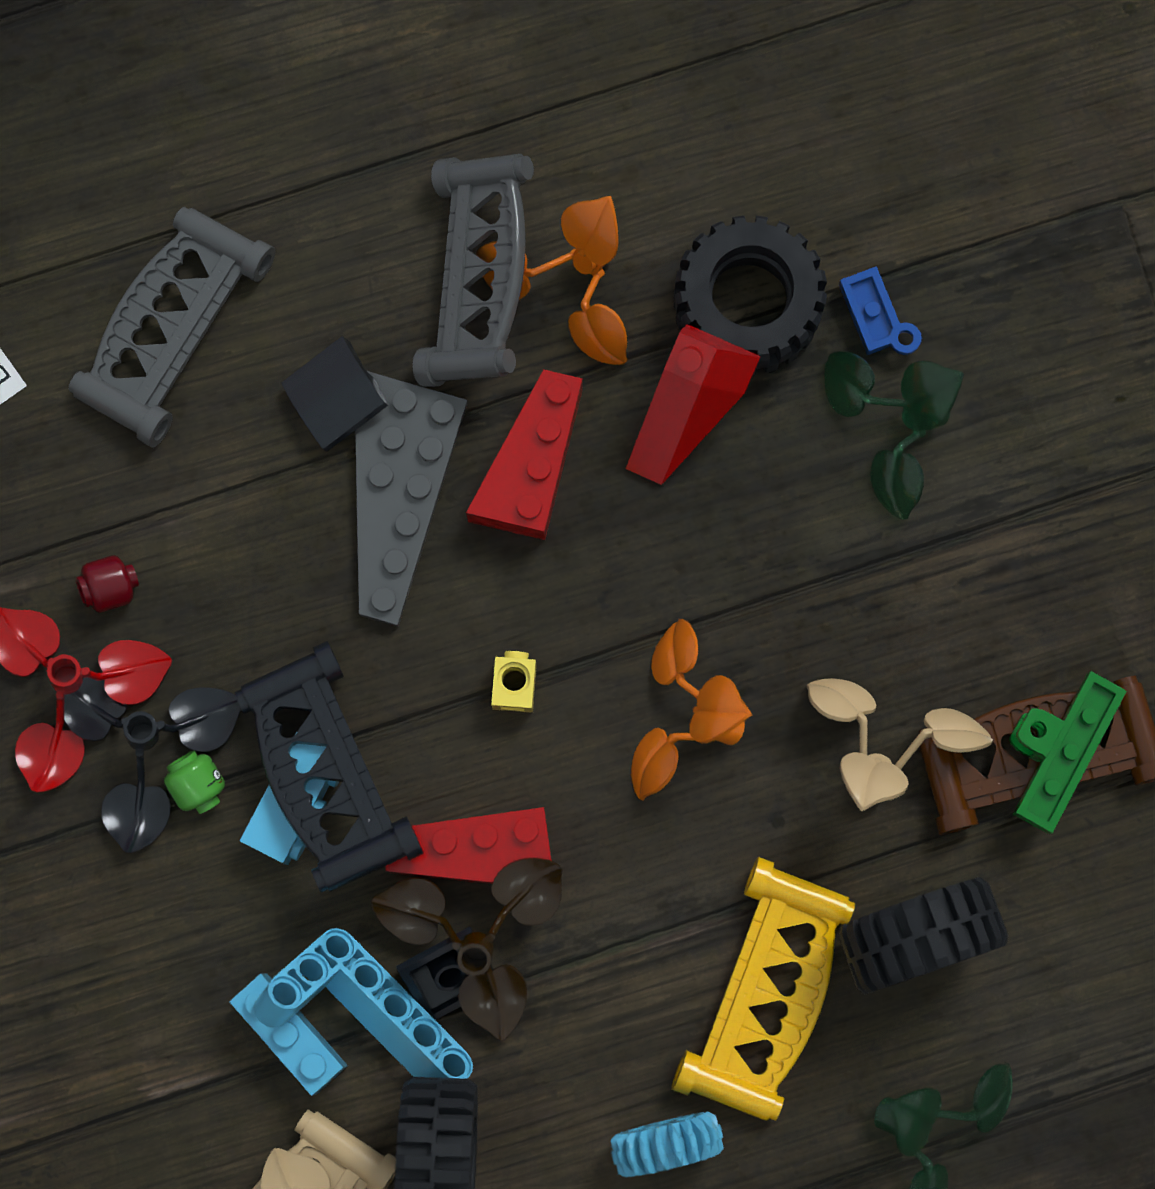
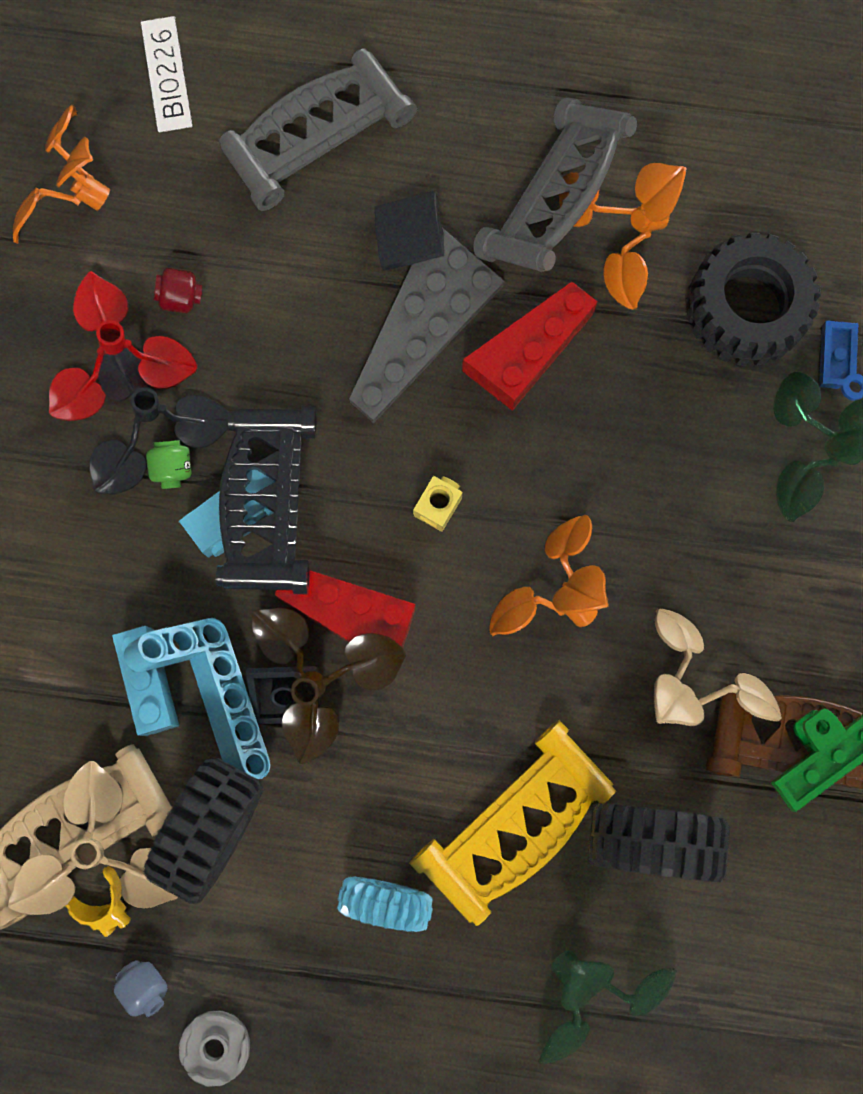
camera: 25 degrees right, 0 degrees up
red wedge [626,324,761,485] -> none

